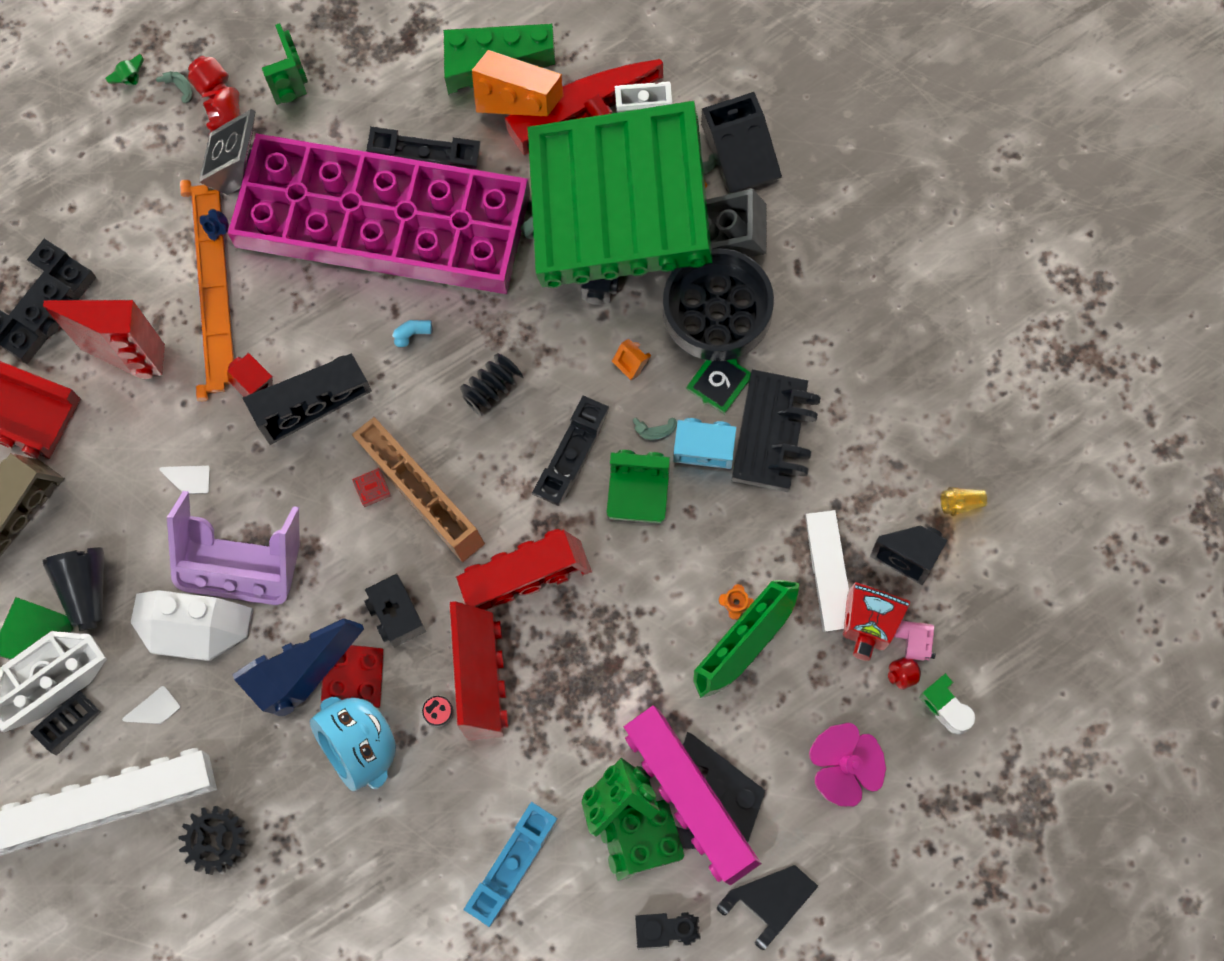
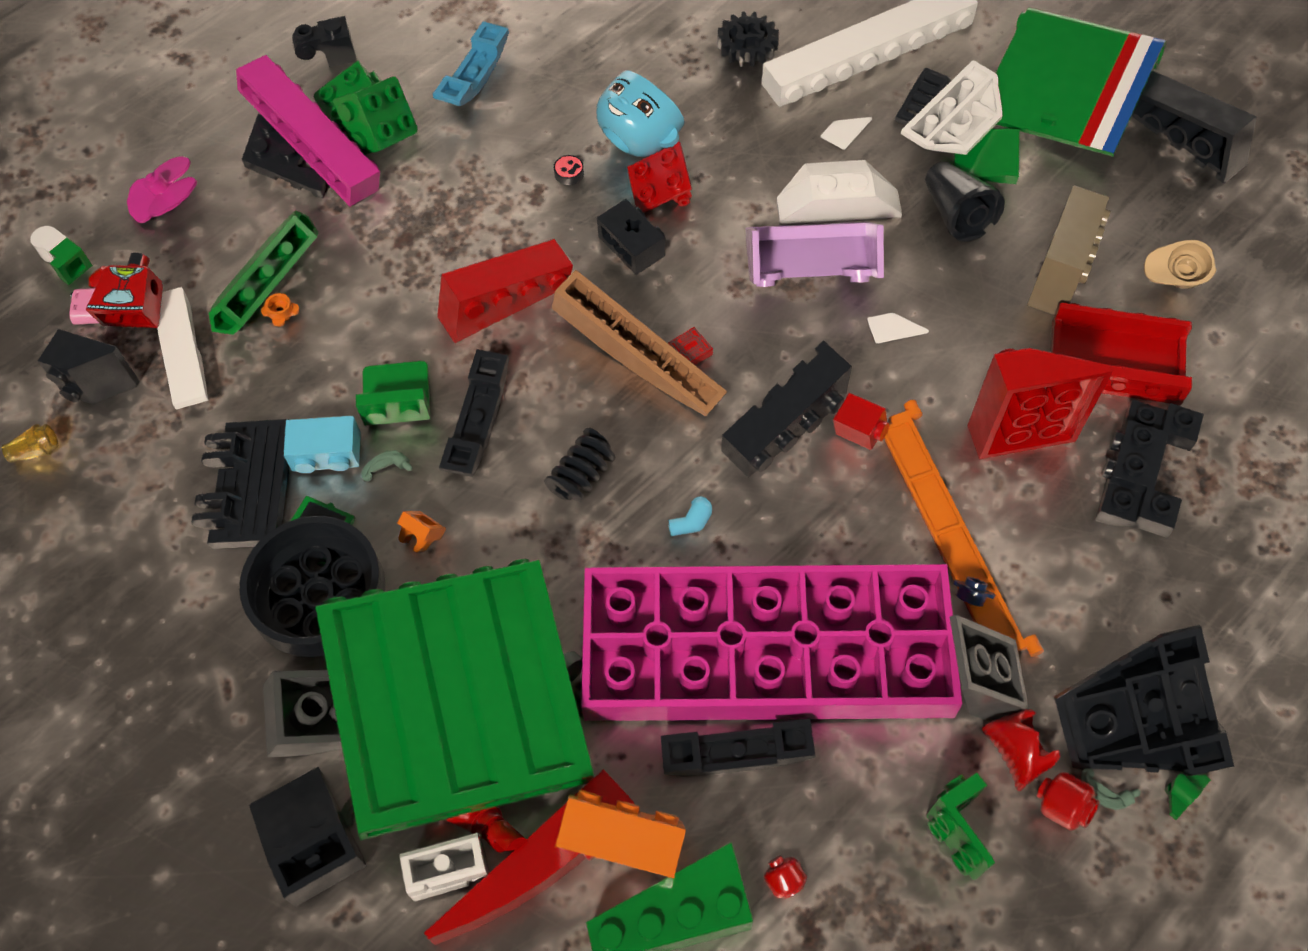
camera: 165 degrees right, 10 degrees down
dark blue wedge [232,618,364,716] -> none
red slope [450,601,509,741] -> none
black flag [717,865,818,950] -> none
none -> red piece [764,855,807,899]
none -> black wedge [1054,625,1234,775]

